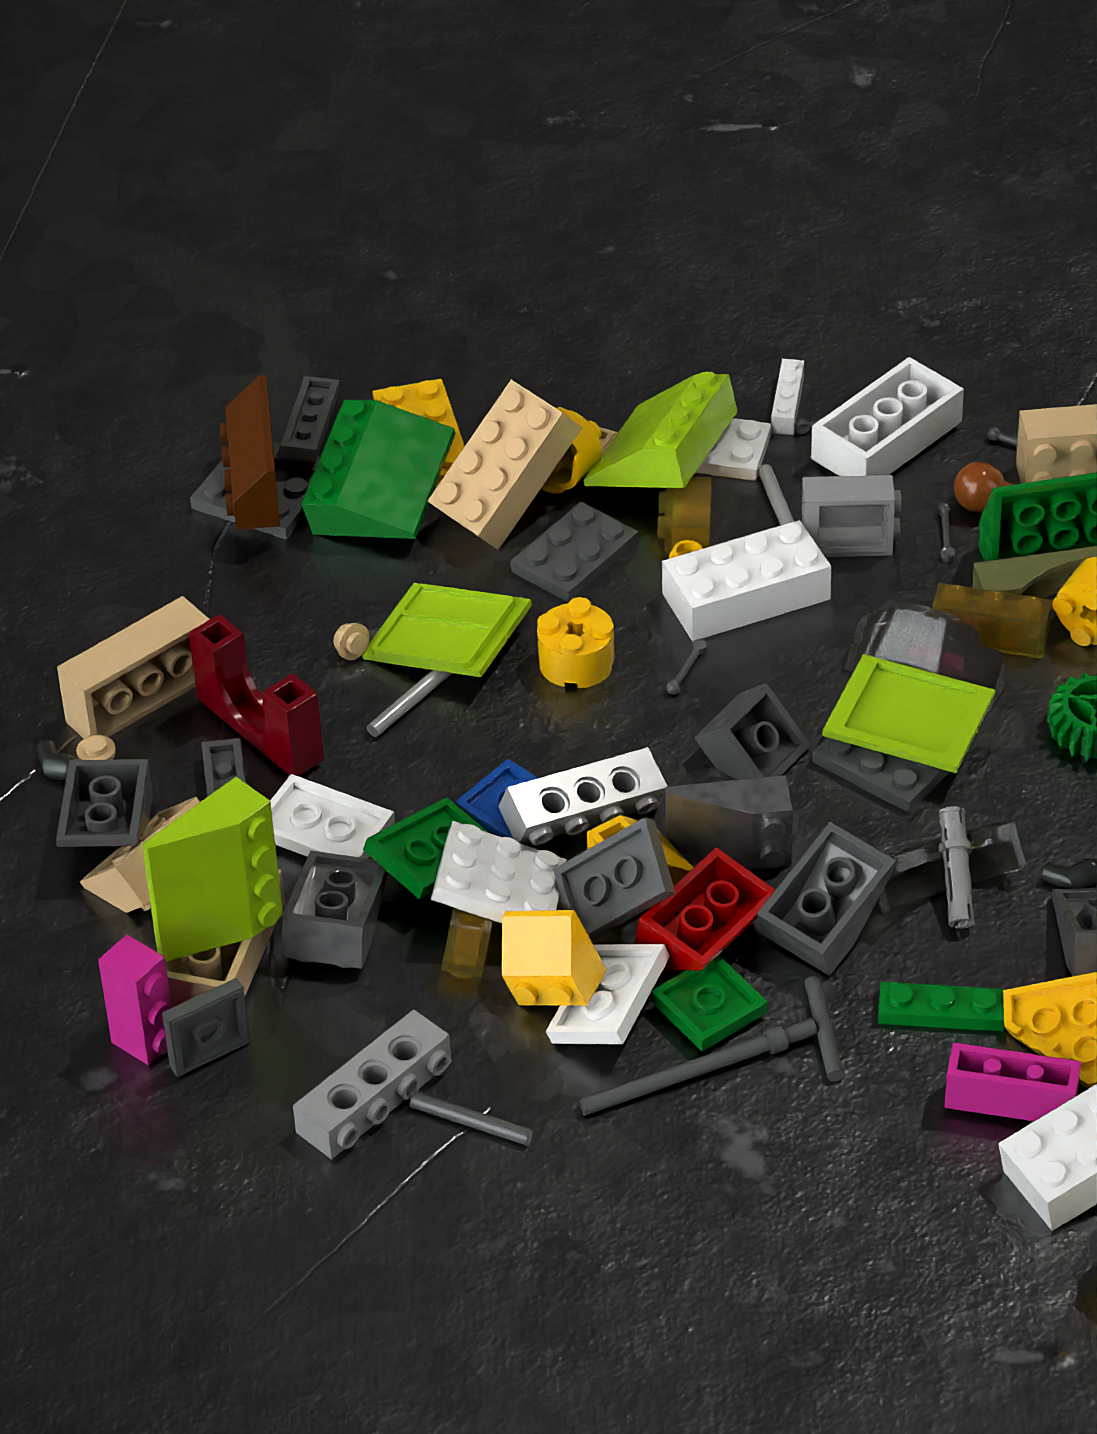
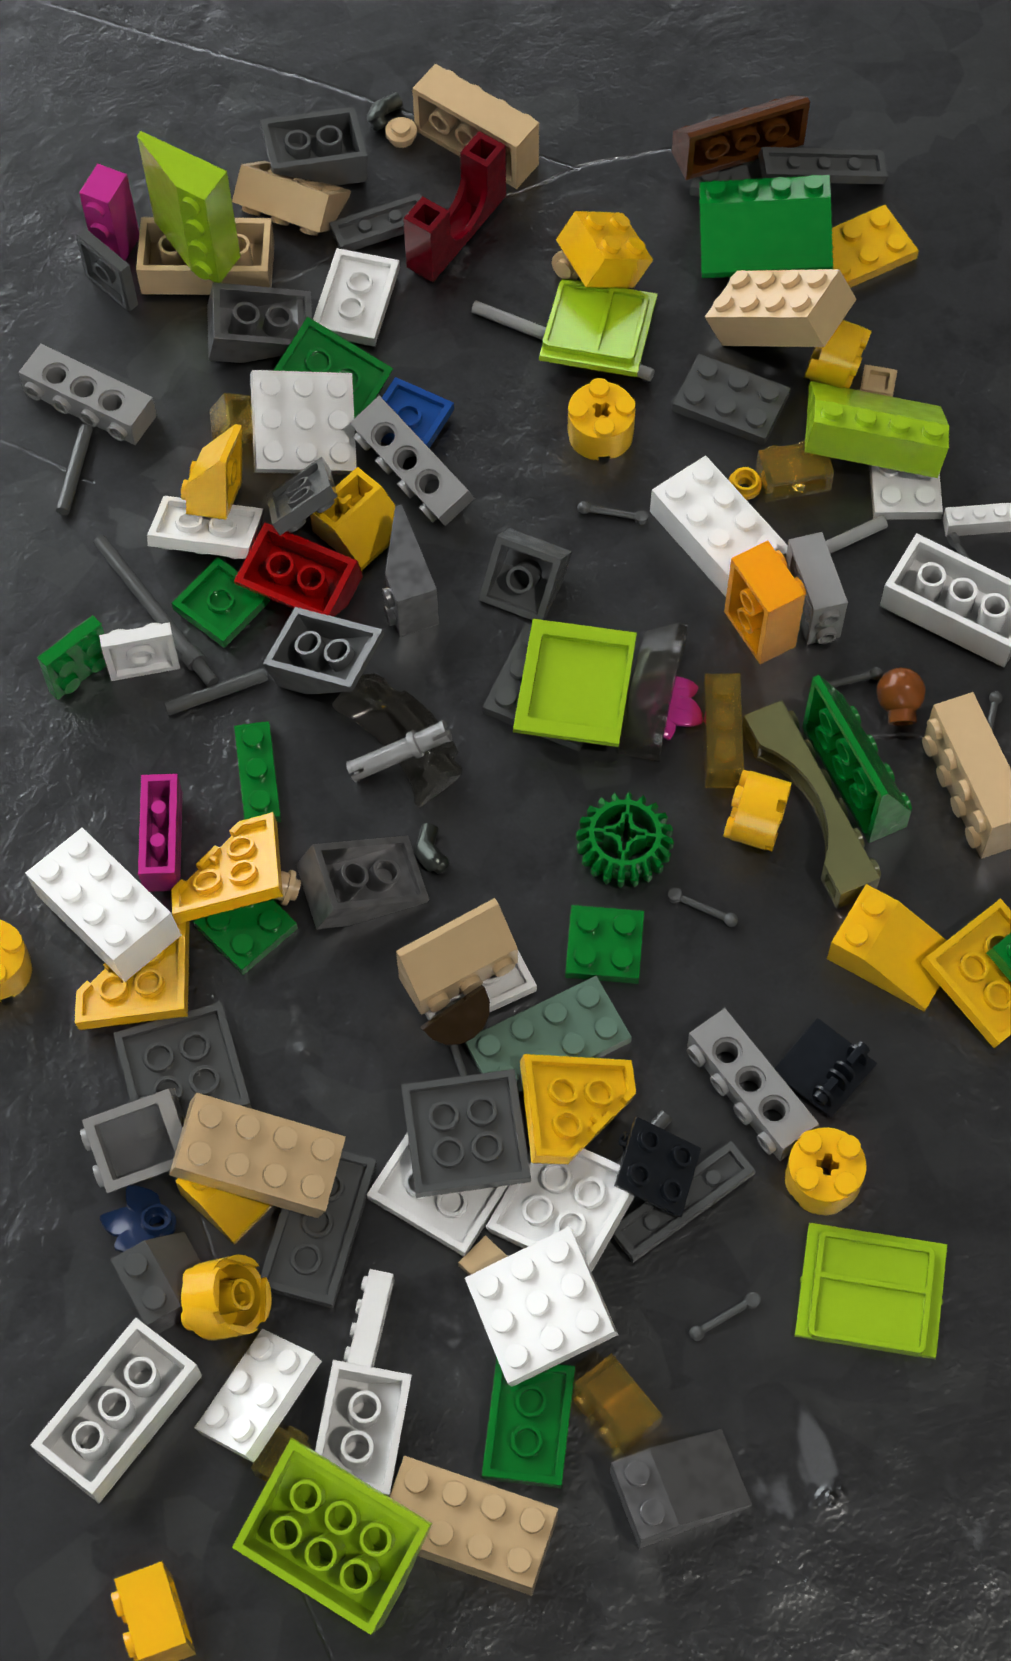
camera: 75 degrees right, 20 degrees up
none -> green plate [37,615,106,700]
none -> white plate [99,622,180,681]
none -> yellow brick [556,211,653,288]
none -> light orange brick [724,540,806,664]

